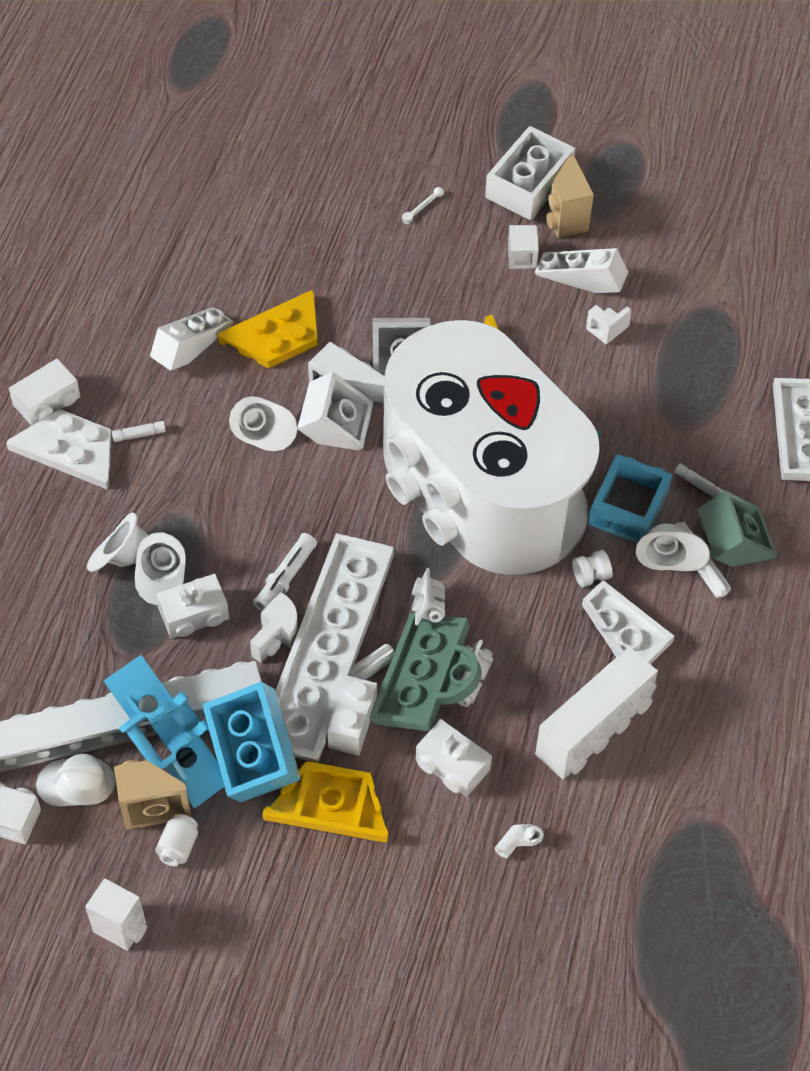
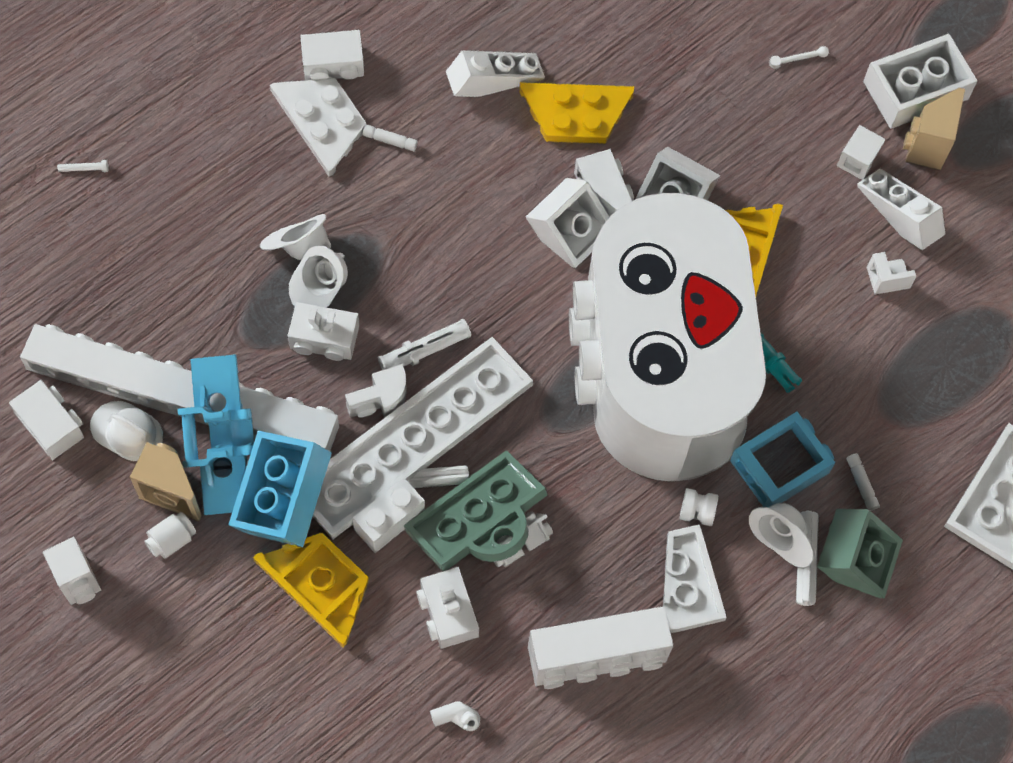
camera: 30 degrees right, 10 degrees up
white piece [229,396,297,452] -> none
white hinge [412,568,445,625] -> none

